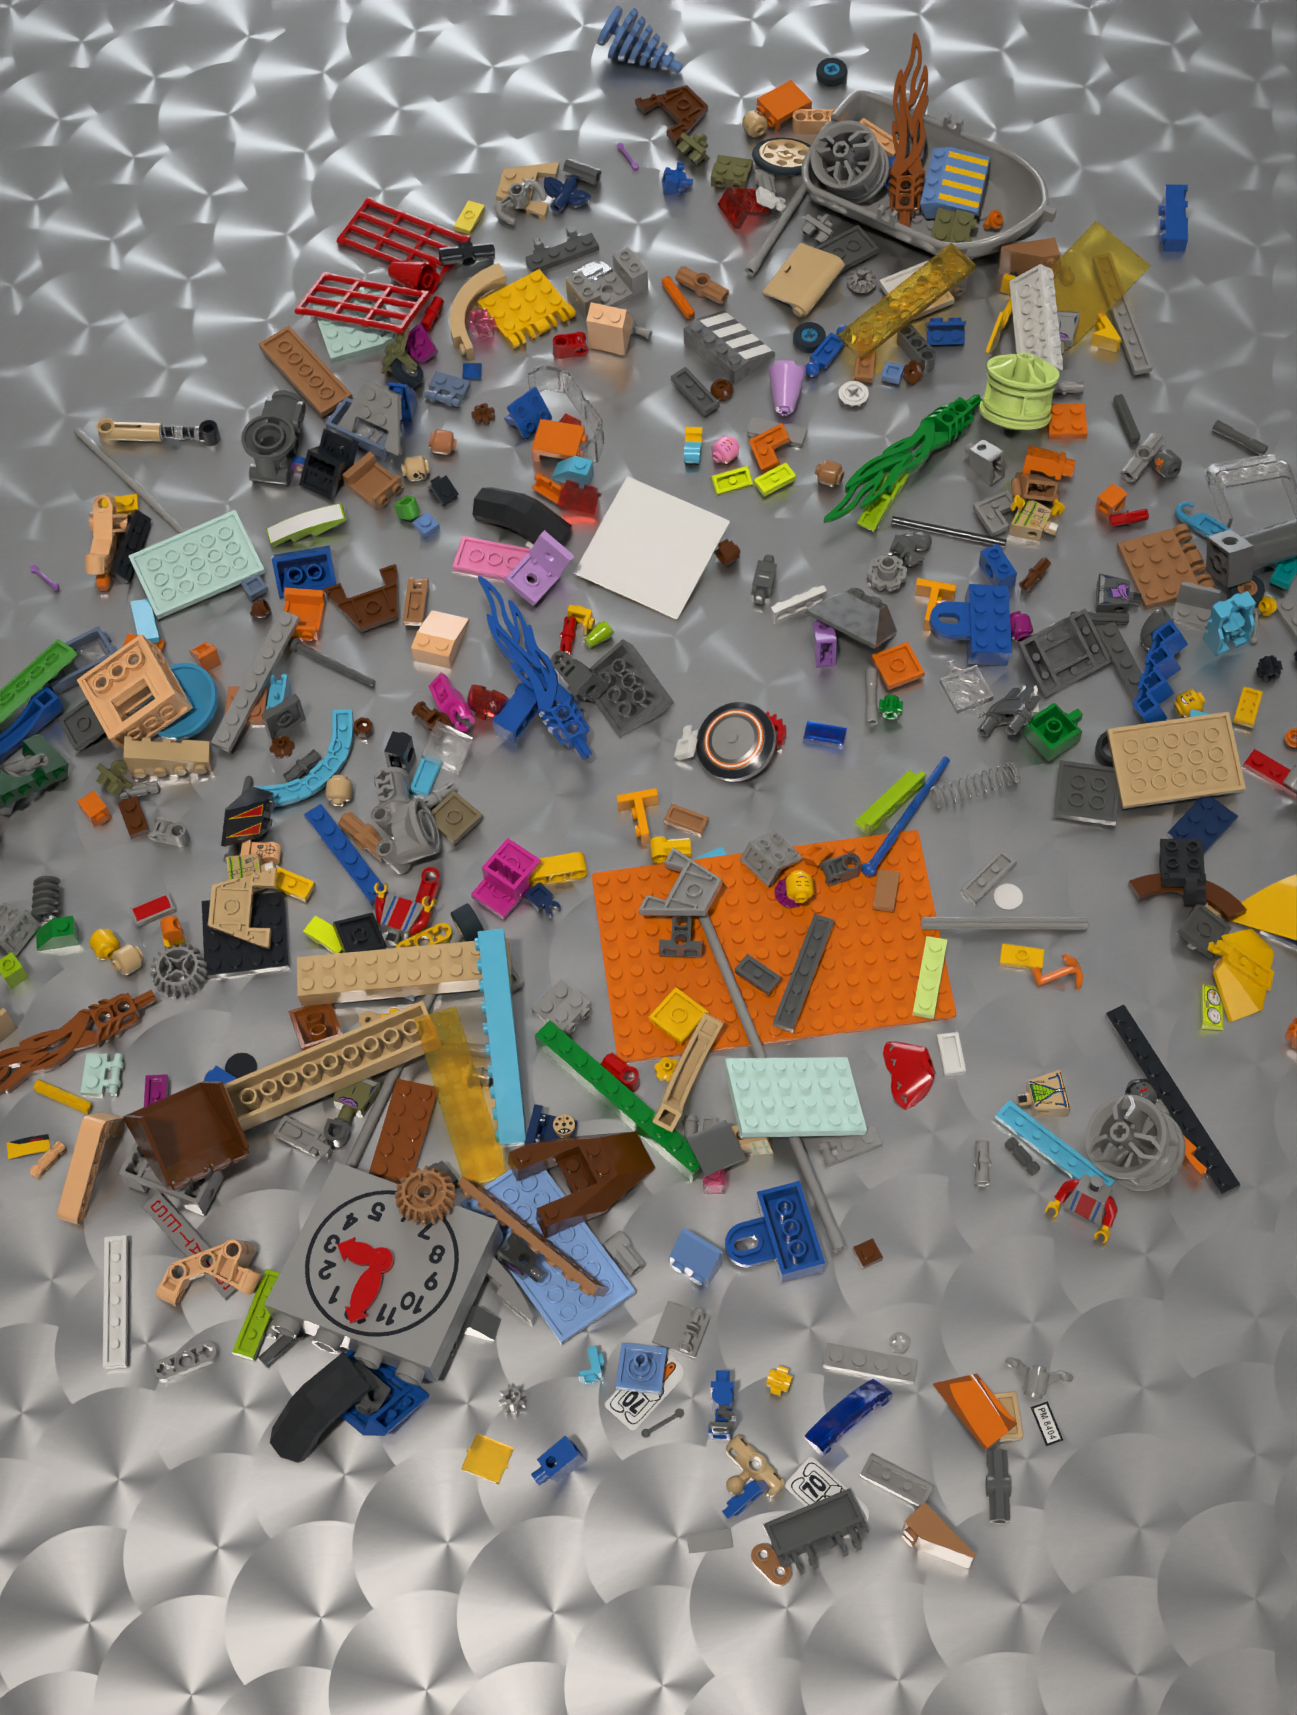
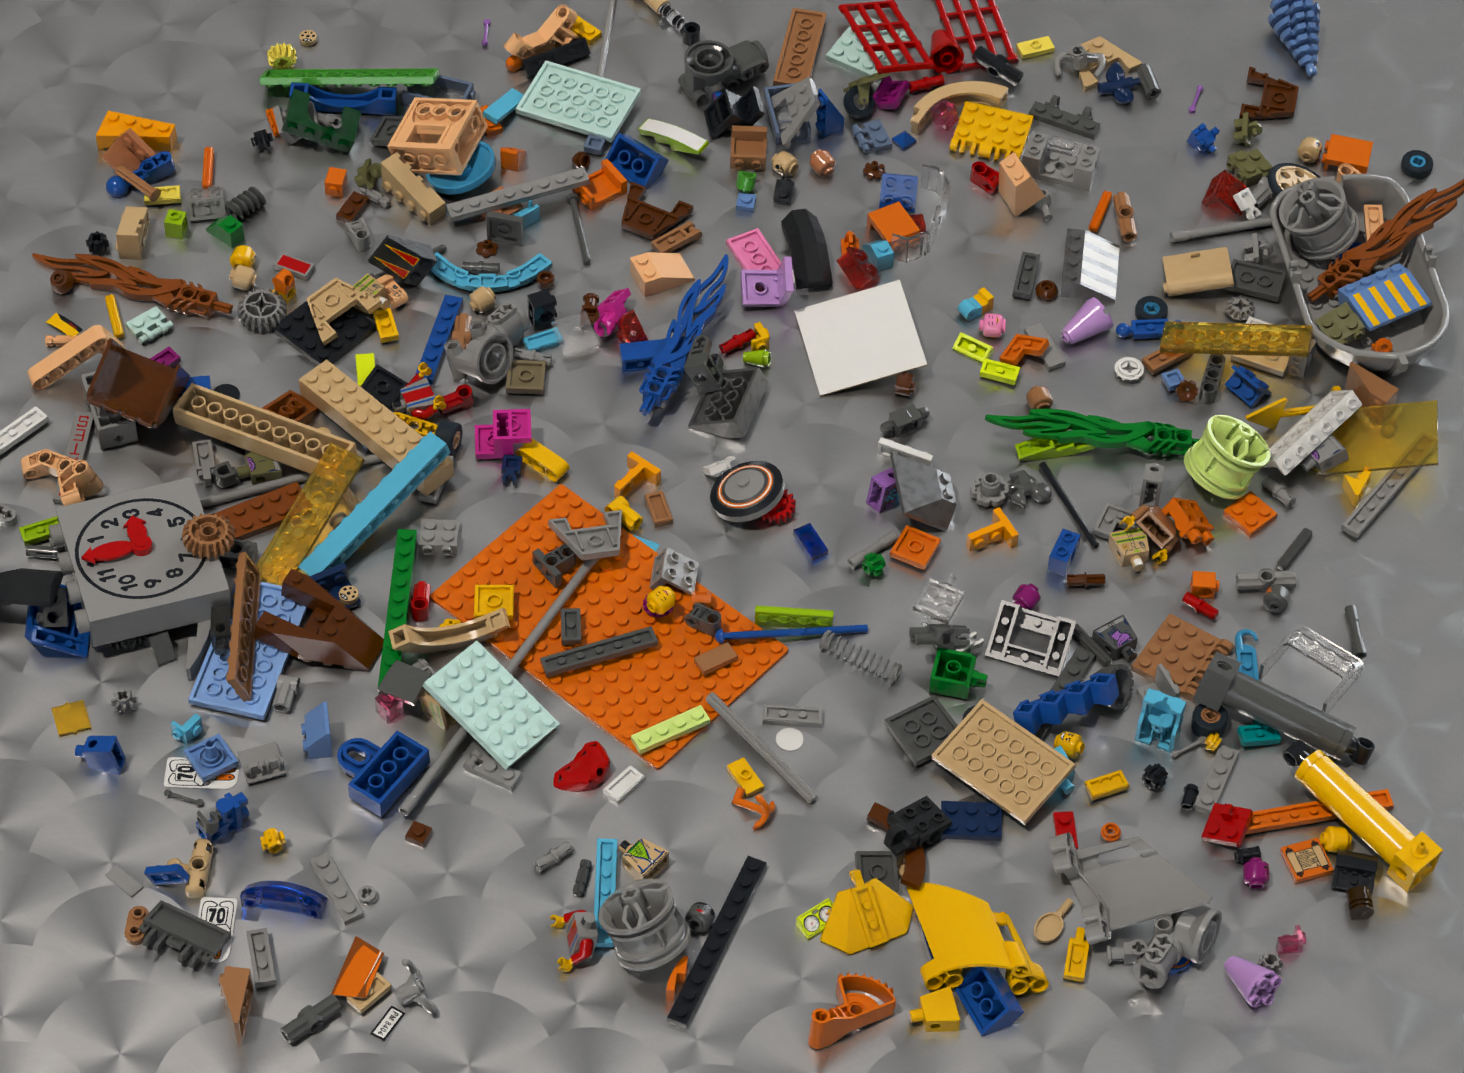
camera: 45 degrees right, 10 degrees down
blue brick [929,584,1012,666] -> none

